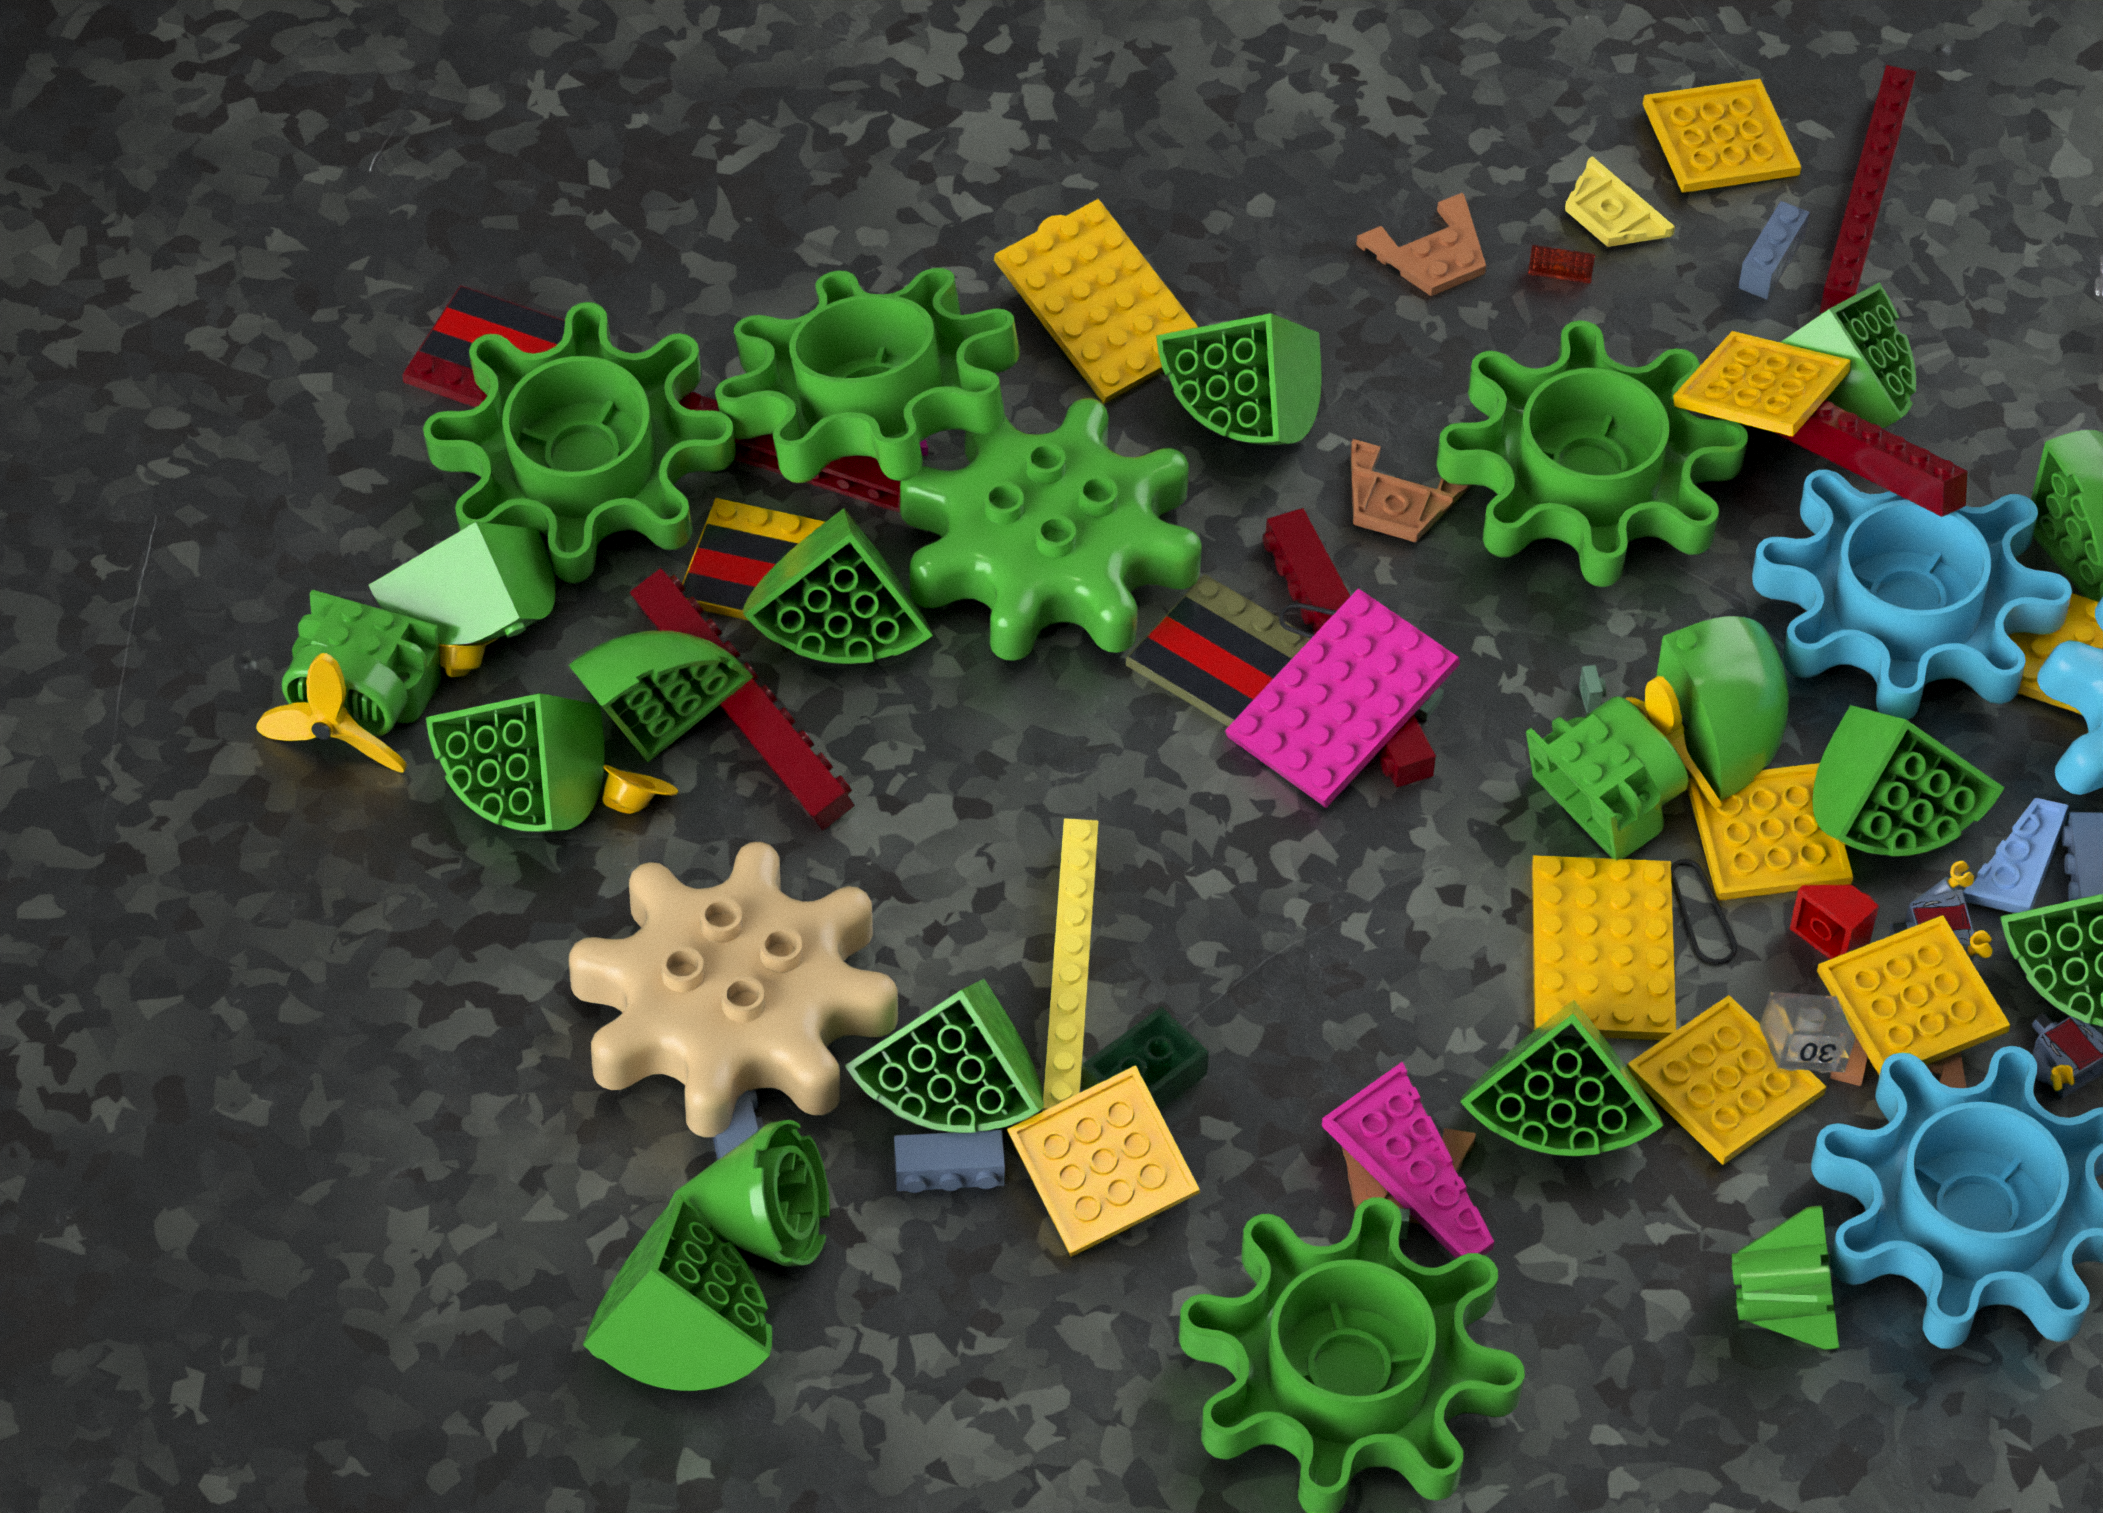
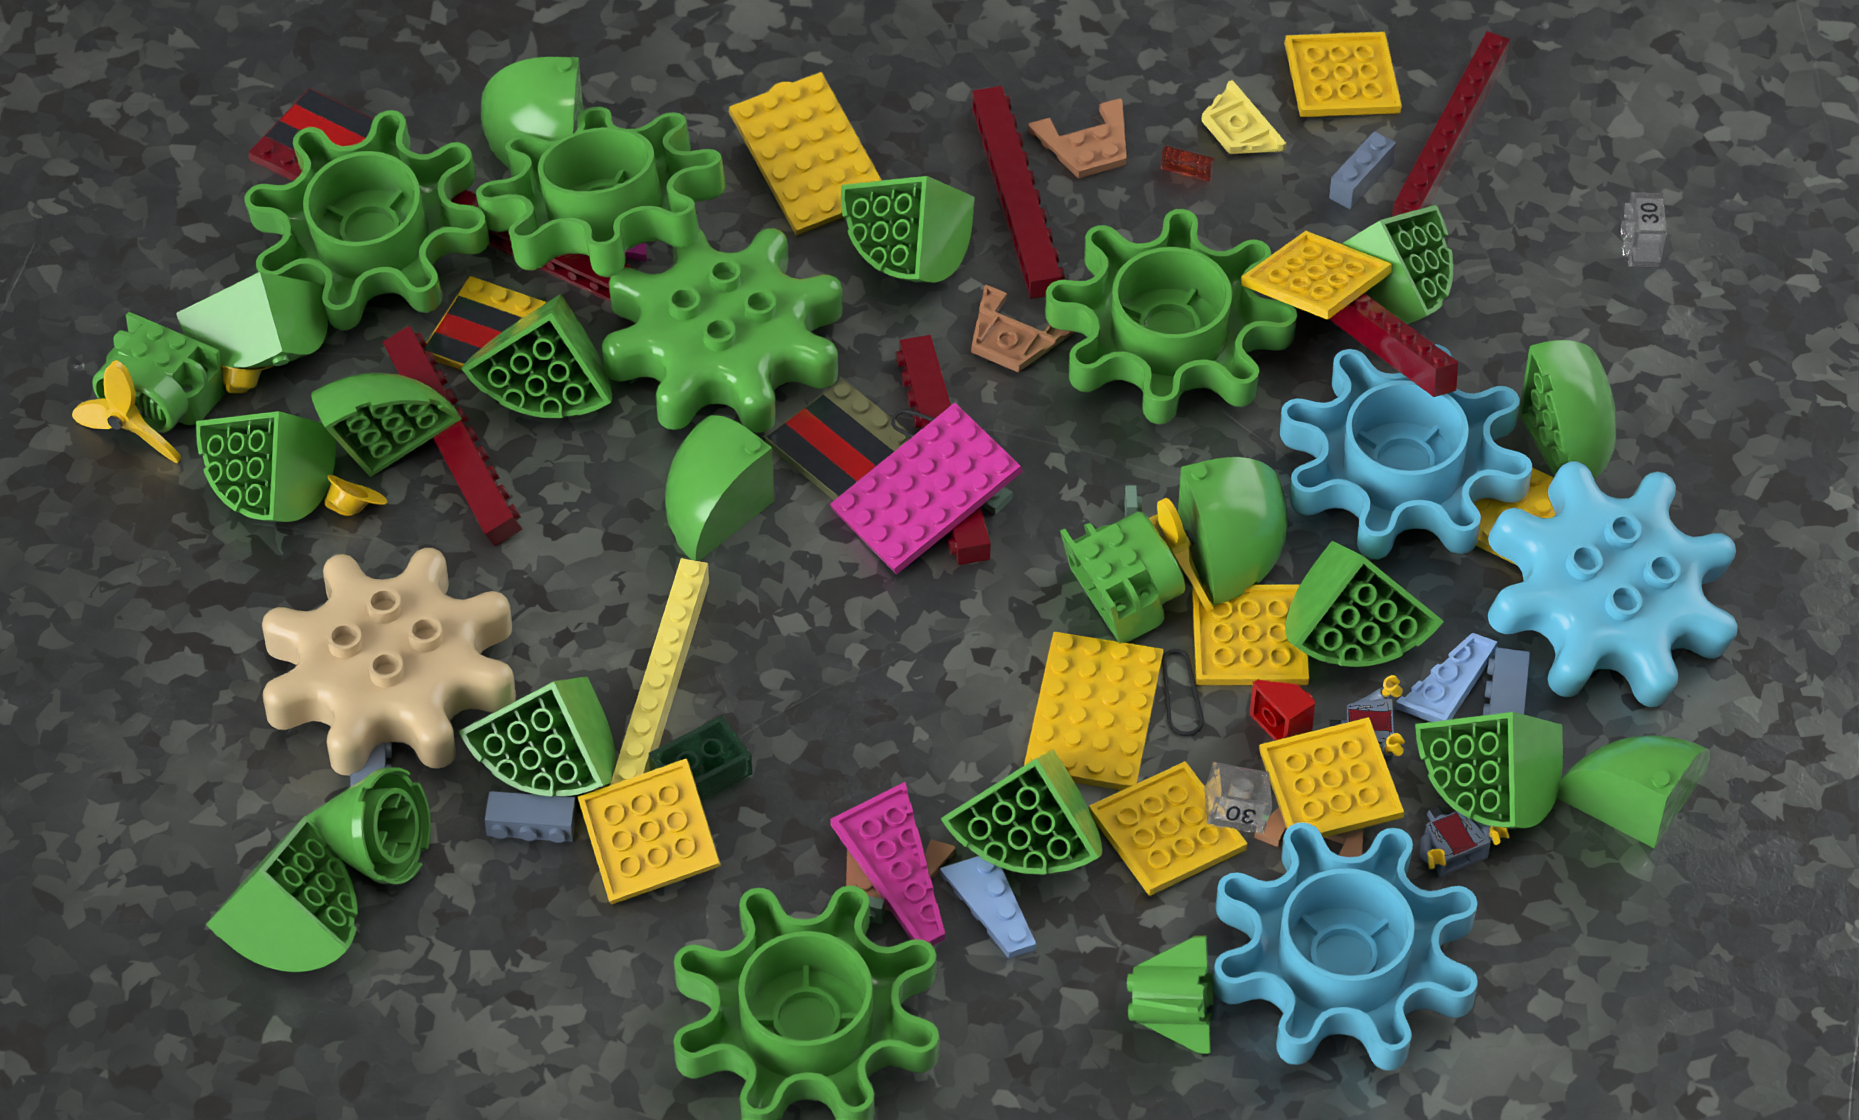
camera: 10 degrees right, 0 degrees up
none -> bright green brick [481,57,583,169]
none -> bright green brick [665,415,774,561]
none -> light blue wing [940,856,1036,959]
none -> dark red brick [972,86,1065,299]

